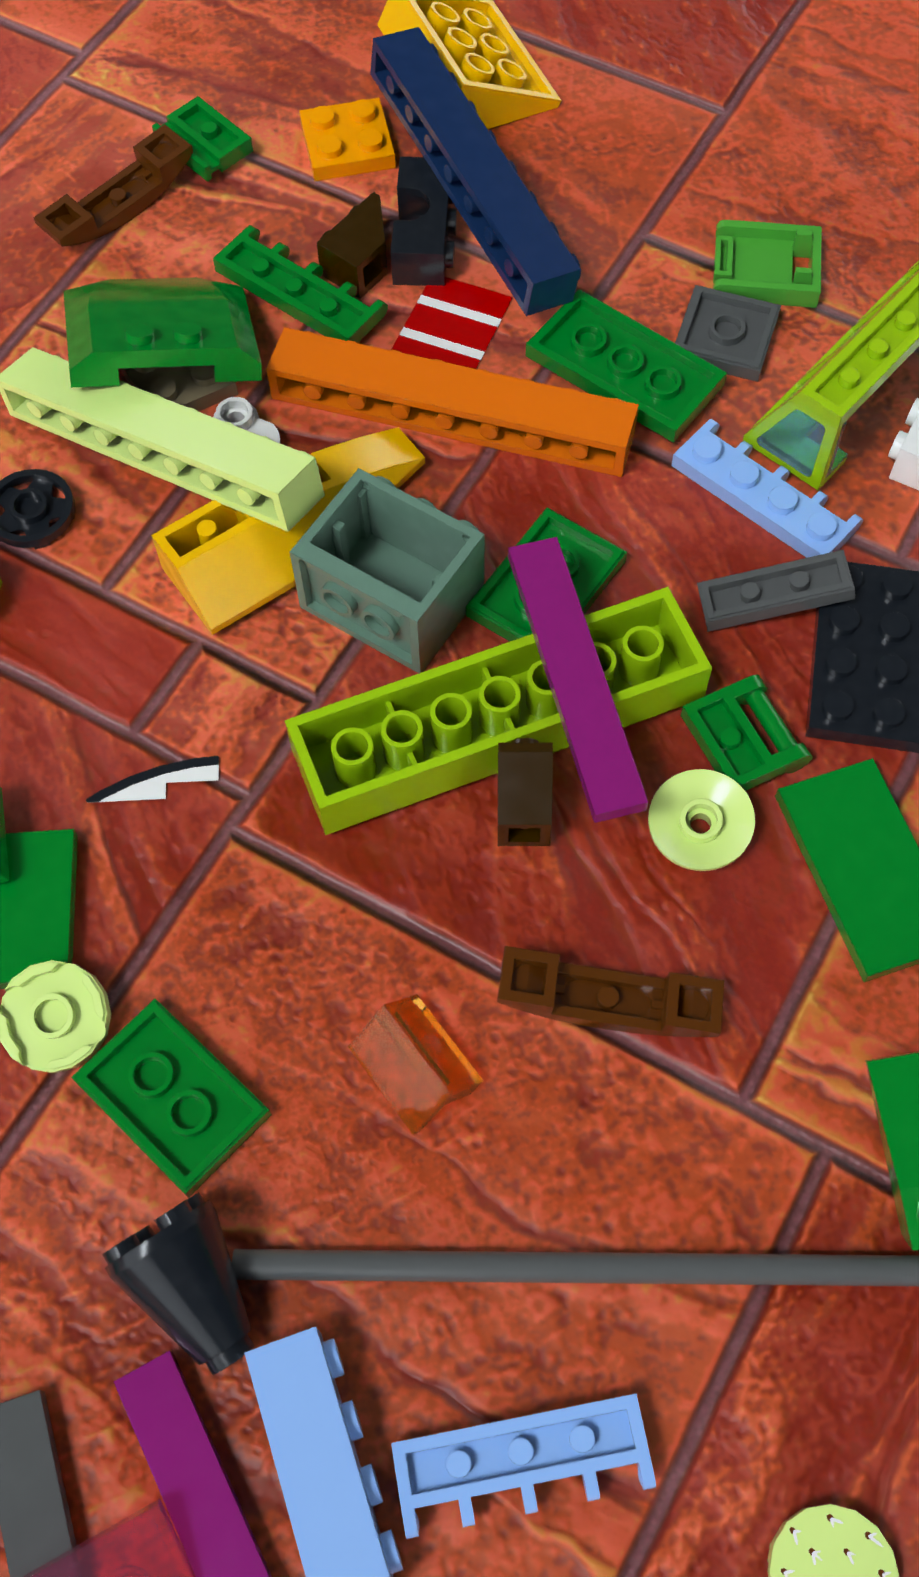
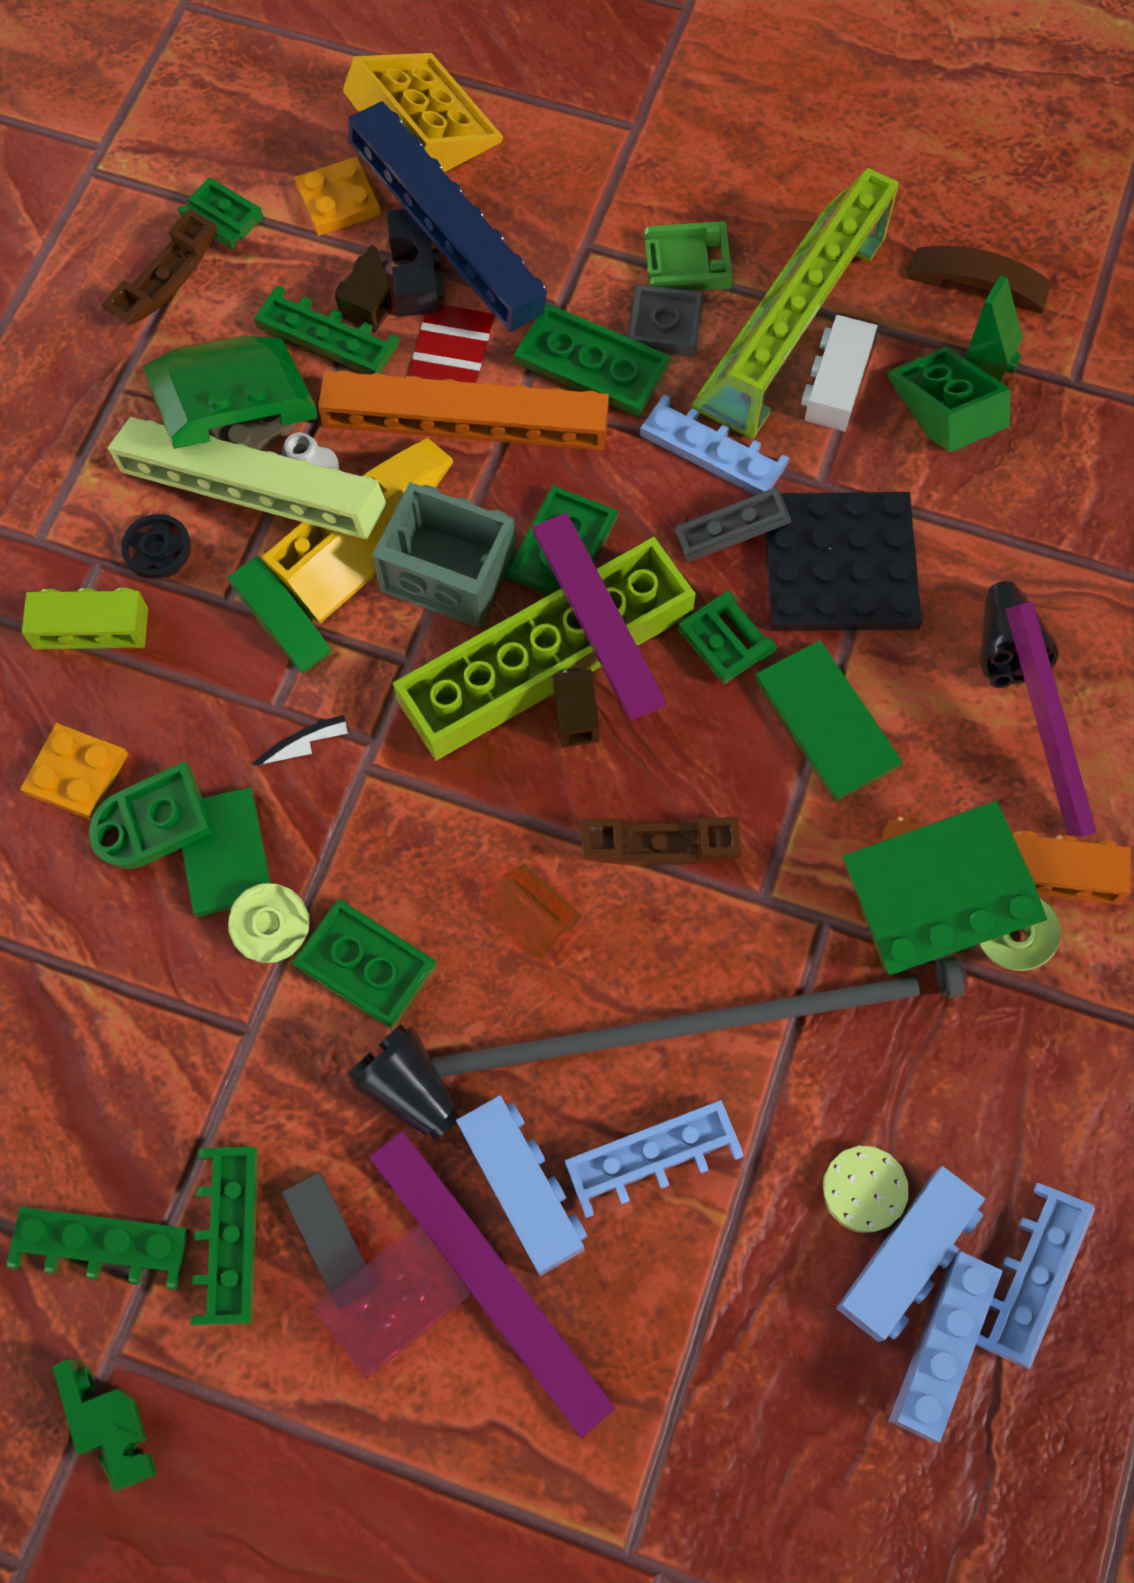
camera: 10 degrees left, 5 degrees up
yellowish green dish [648,769,755,871] -> none
none -> green slope [228,555,332,674]

